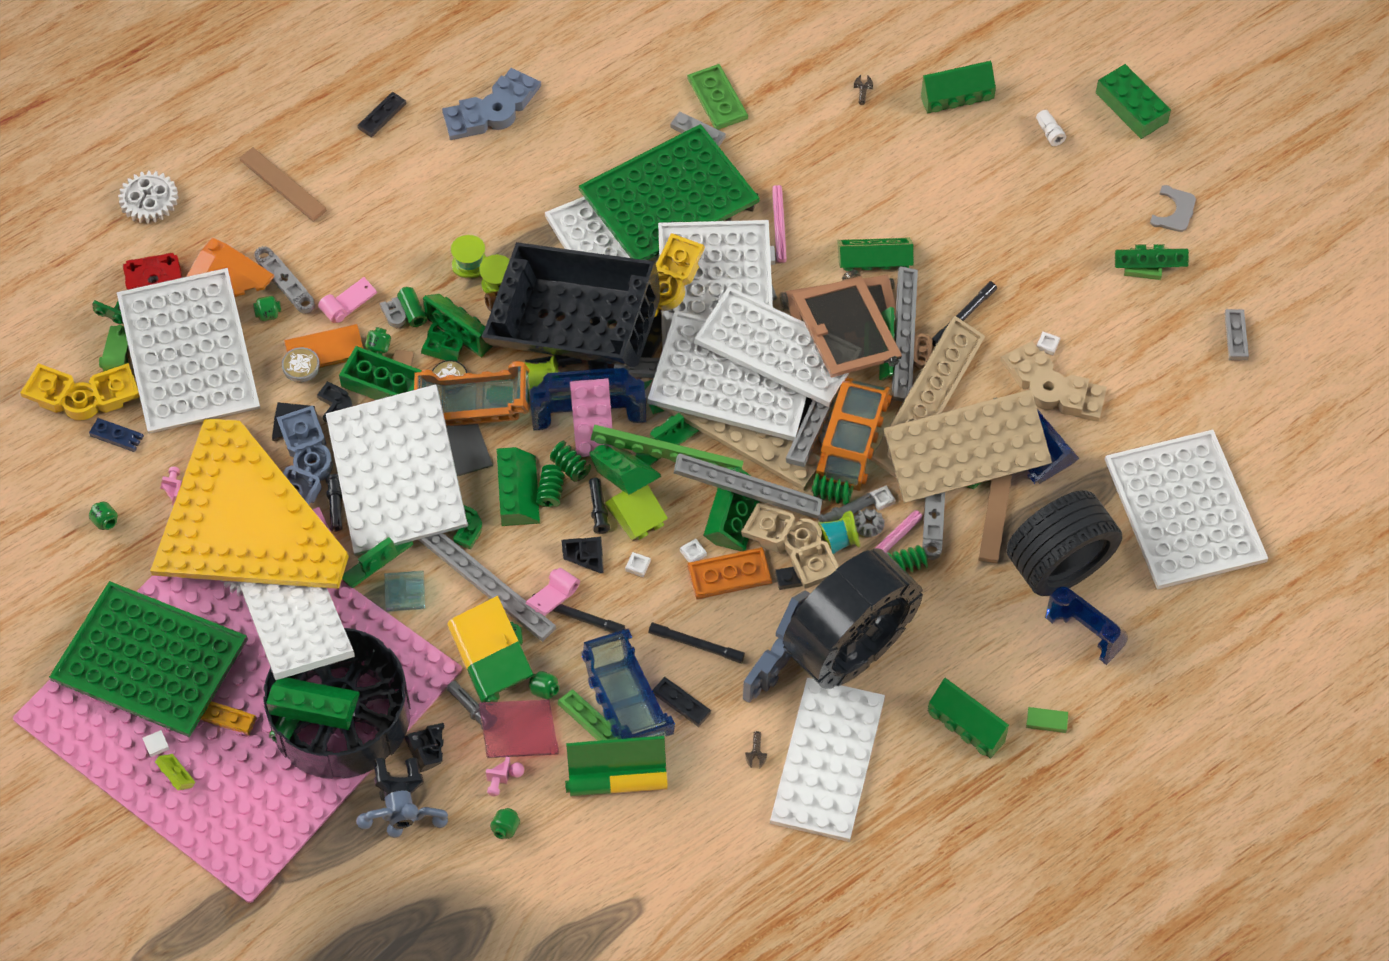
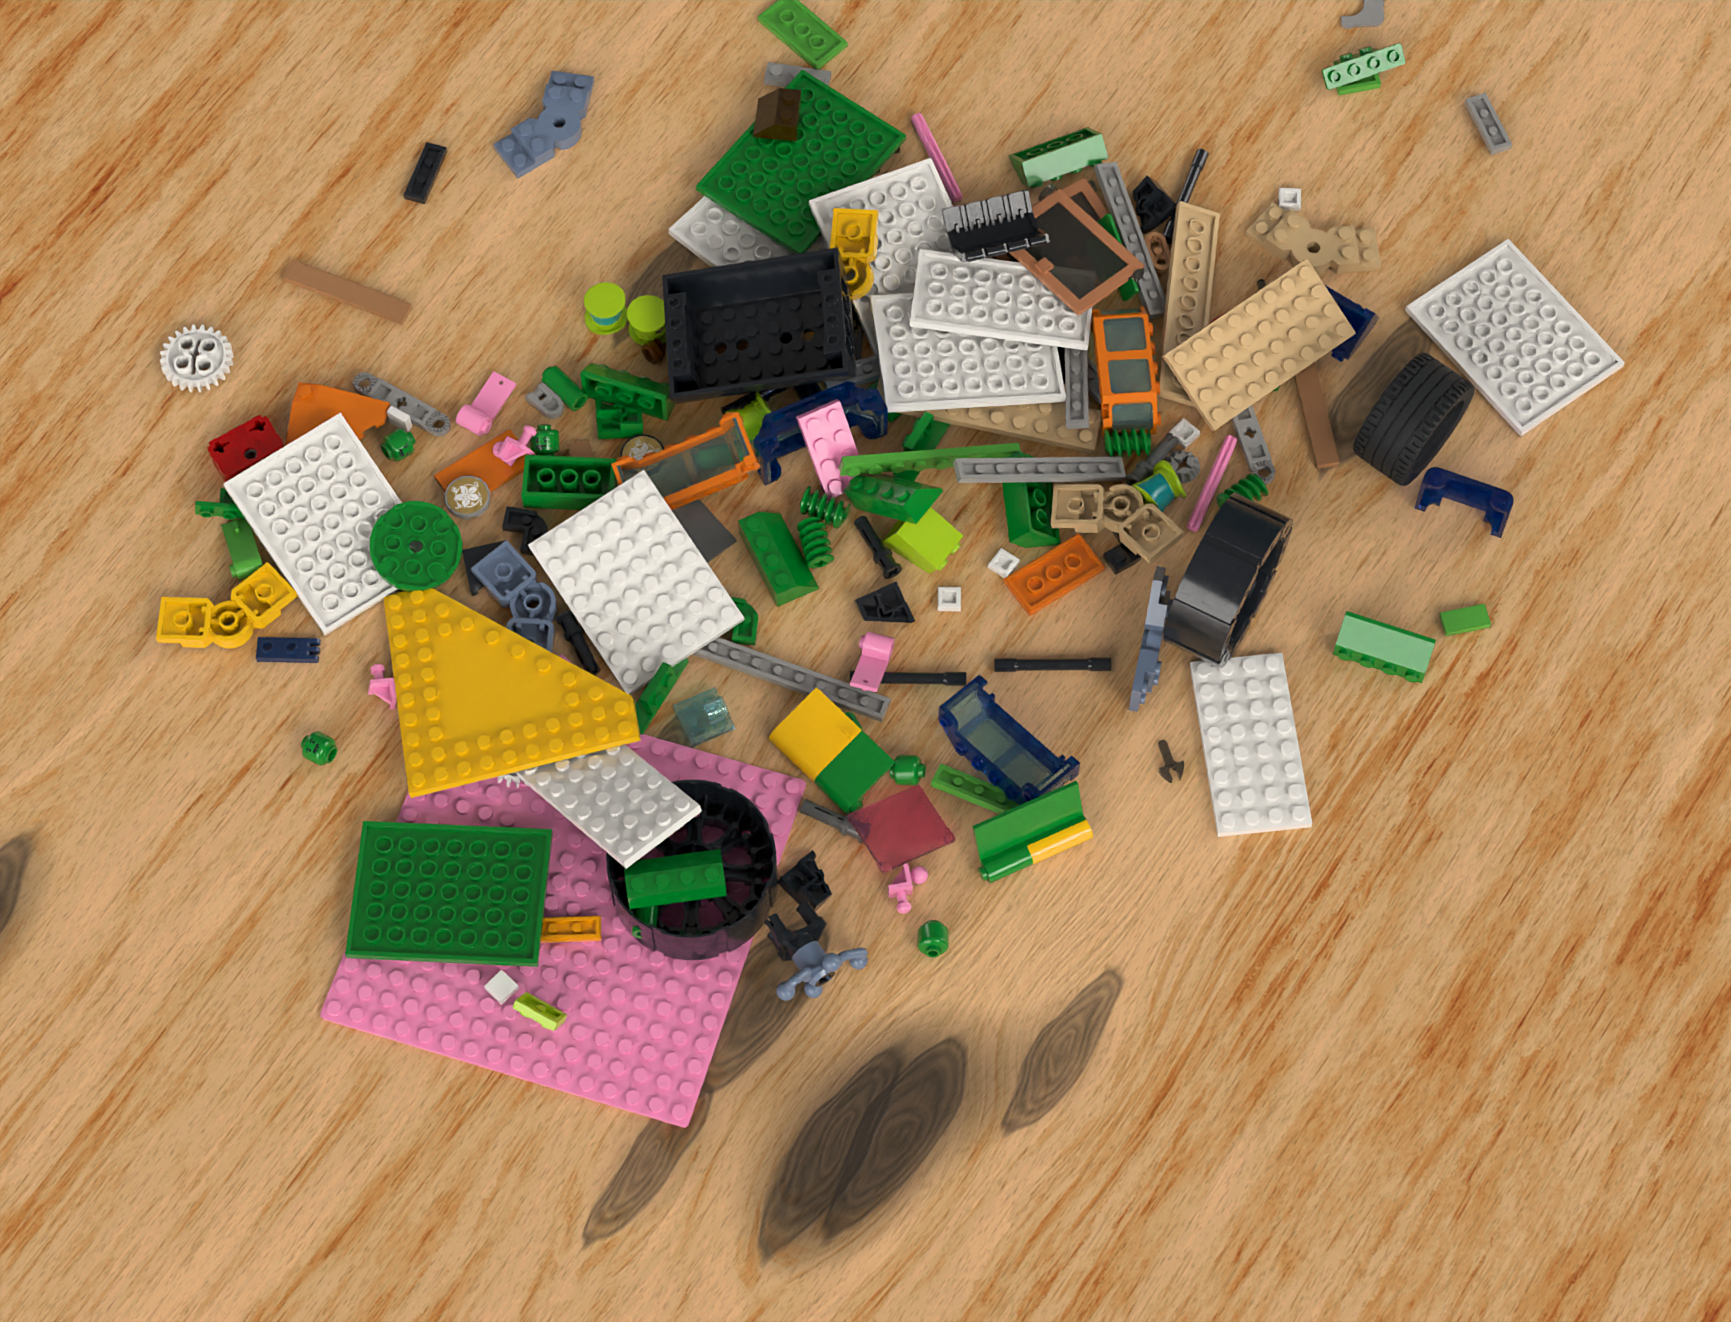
camera: 20 degrees left, 5 degrees up
black tile [652,676,711,727] -> none
none -> green plate [369,501,462,592]
none -> white tile [387,406,412,432]
none -> bright pink piece [493,425,537,467]
none -> dark brown slope [753,88,801,141]
none -> black hinge [941,189,1050,262]
none -> black slope [1133,176,1177,234]

